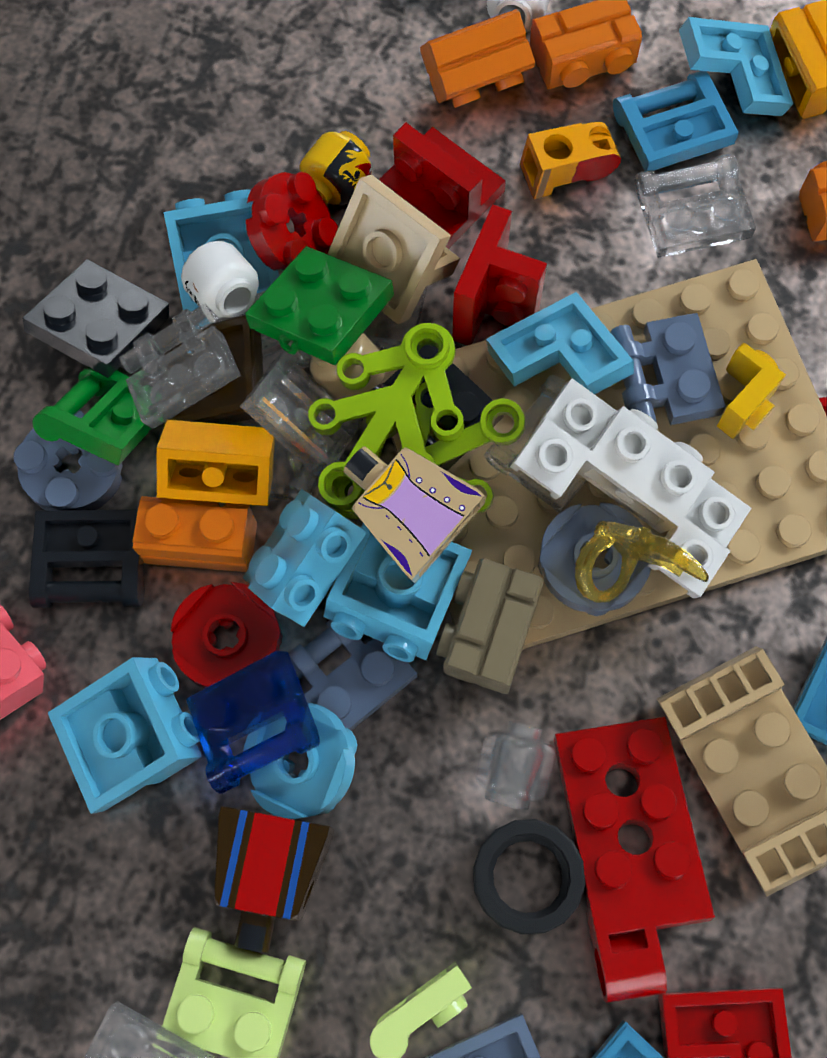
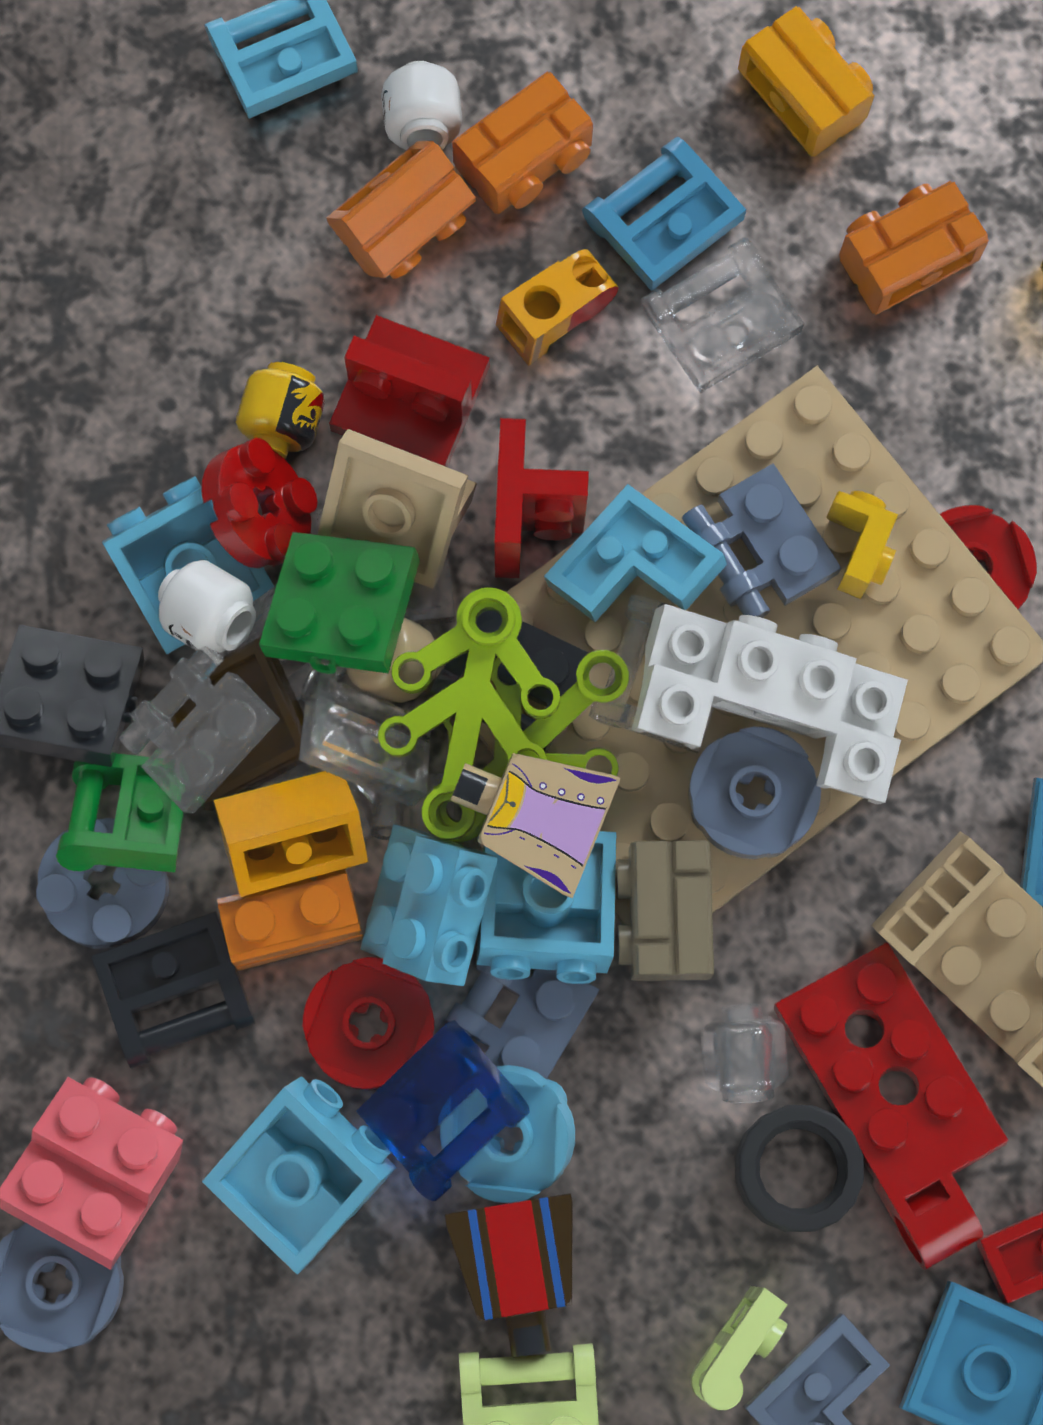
camera: 25 degrees left, 5 degrees up
clear yellow piece [575,520,709,603] -> none
medium azure plate [679,17,793,116] -> none

